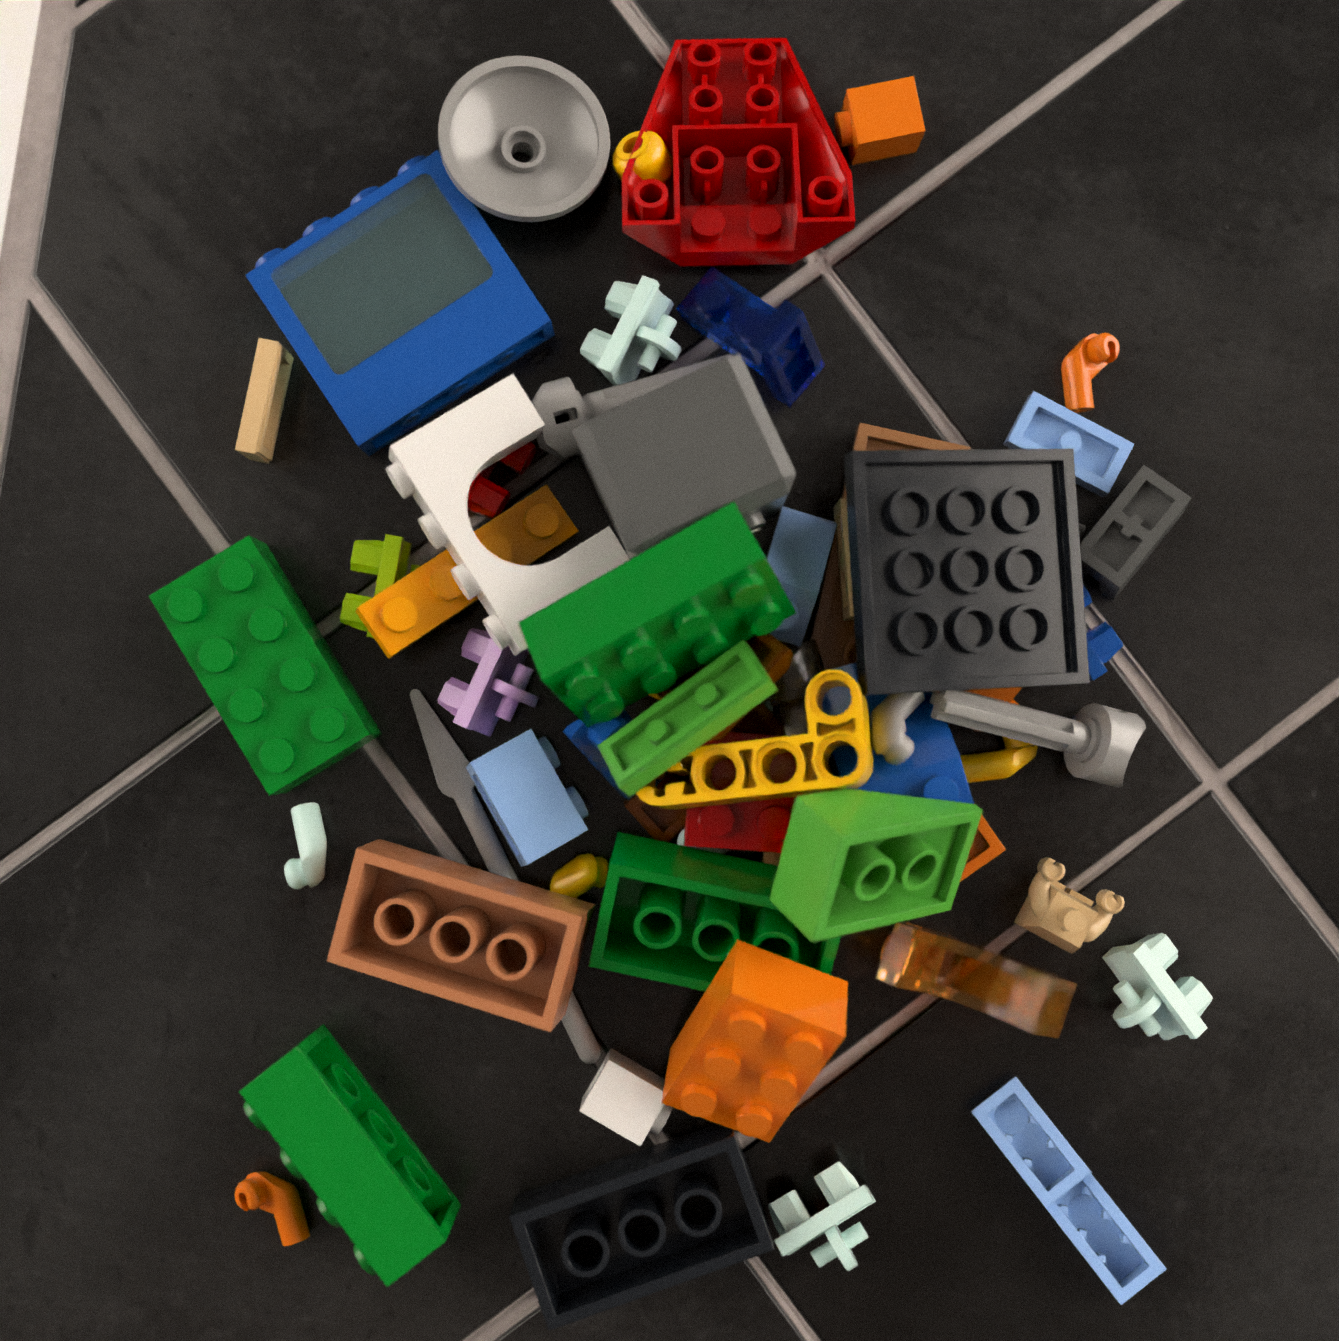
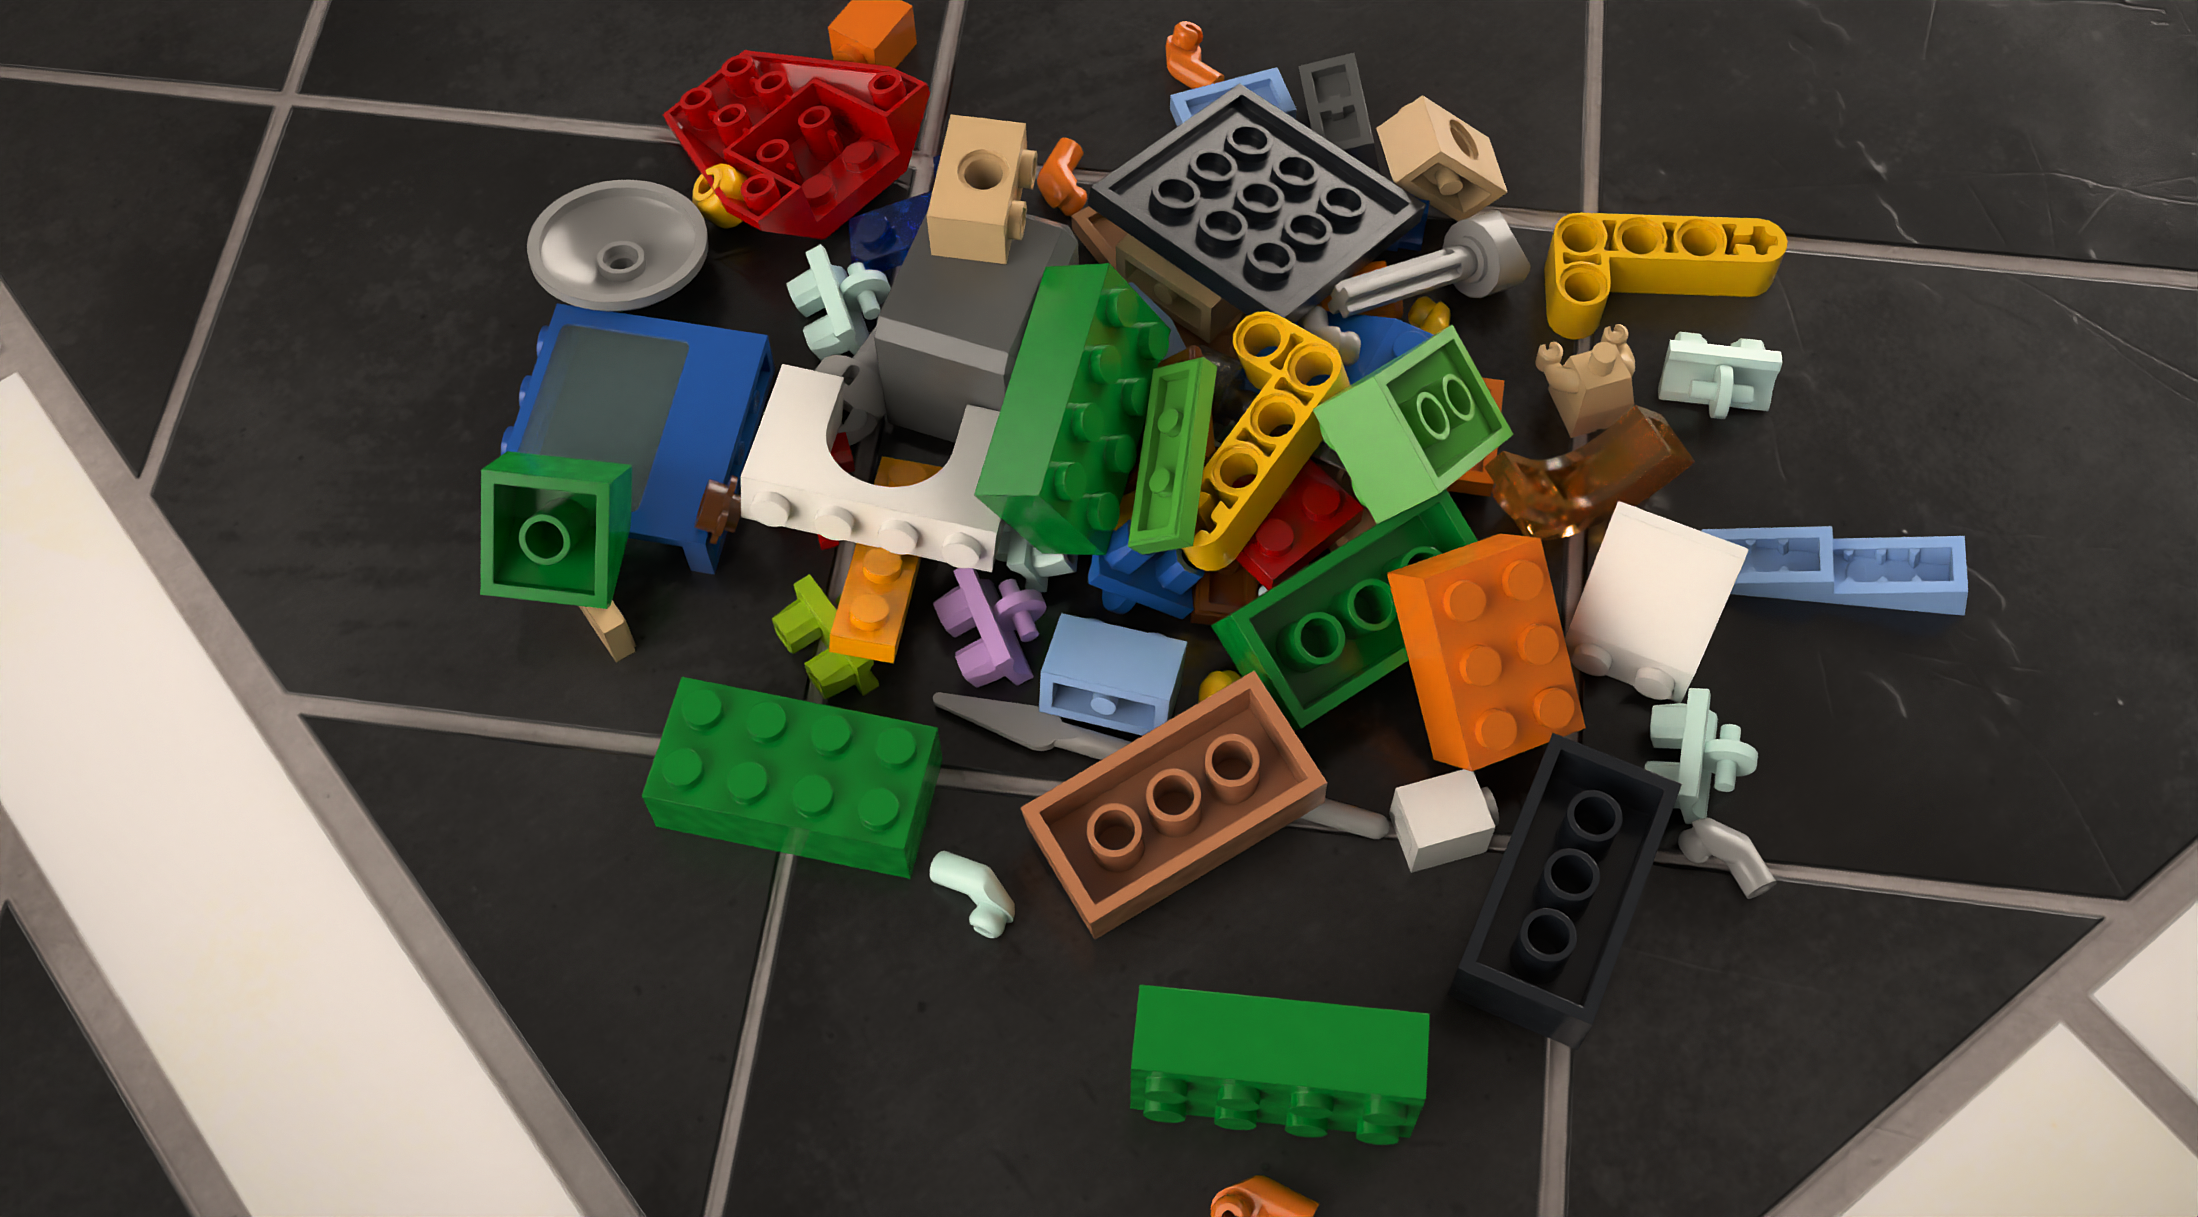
camera: 40 degrees left, 25 degrees down
none -> green slope [480,451,632,609]
none -> reddish brown plate [694,475,741,545]
none -> tan brick [927,114,1037,264]
none -> orange arm [1037,138,1087,216]
none -> tan brick [1376,95,1508,222]
none -> yellow beam [1544,213,1788,340]
none -> white slope [1565,501,1749,703]
none -> light grey arm [1678,817,1777,899]

